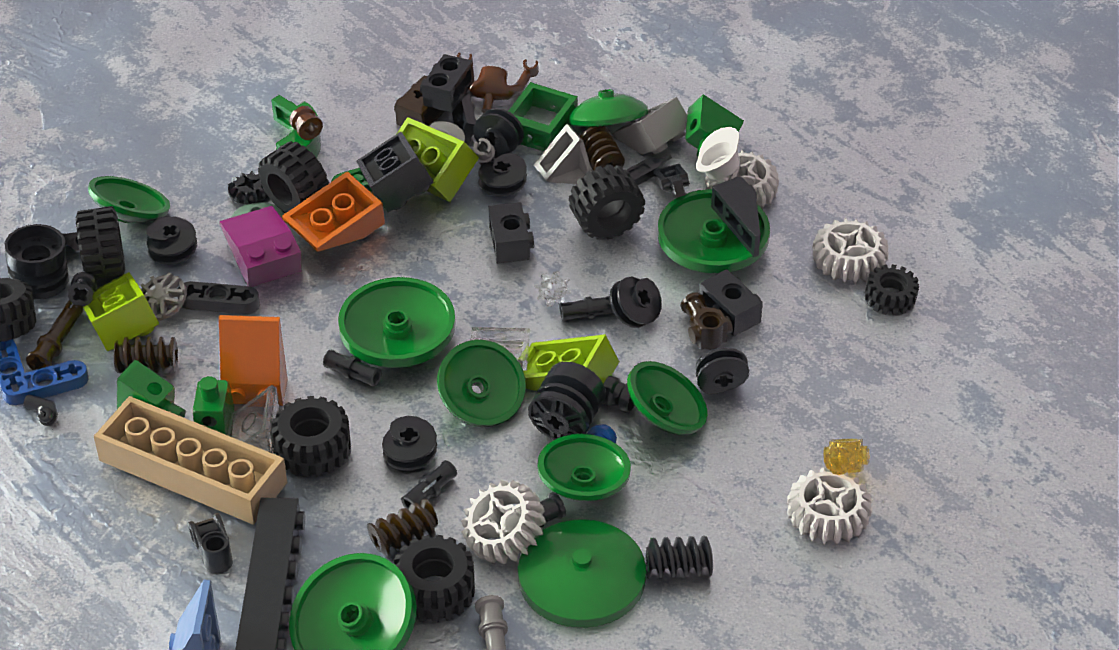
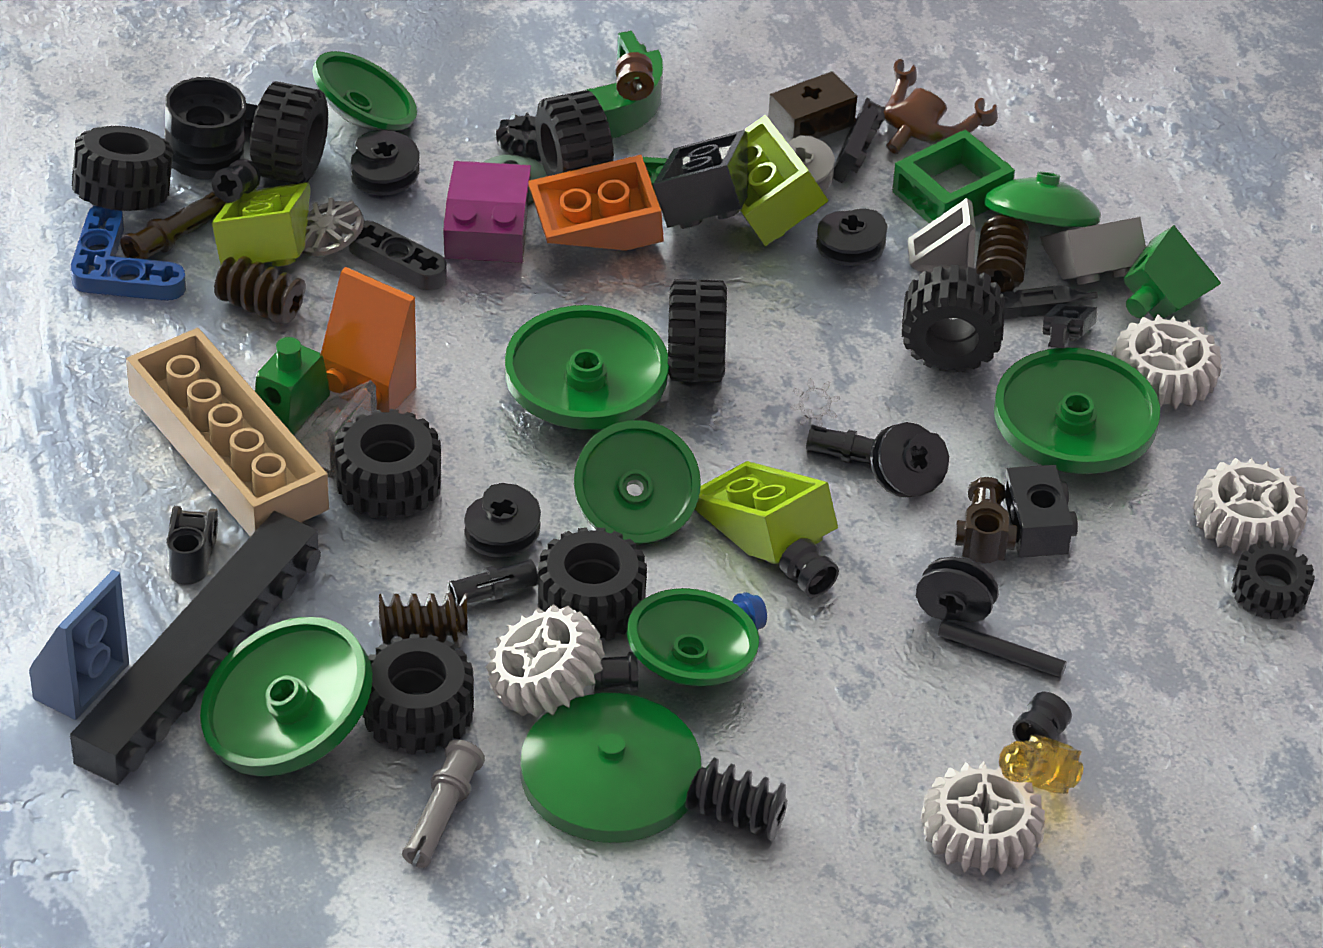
camera: 25 degrees right, 0 degrees up
black arm [23,394,58,426] -> none
green torso [117,360,186,418] -> none
black pin [323,349,382,386] -> none
black brick [420,54,474,112] -> none
clear wing [470,327,530,370] -> none
black piece [473,108,524,158] -> none
light grey pin [473,138,495,165] -> none
black brick [488,202,534,264] -> none
black wheel [528,362,606,440] -> none
green dish [627,361,708,435] -> none
white piece [696,127,740,183] -> none
black slope [711,176,760,257] -> none
none -> black tyre [538,527,647,641]
none -> black tyre [668,279,727,382]
none -> black bar [938,619,1067,678]
none -> black wheel [1012,691,1072,754]

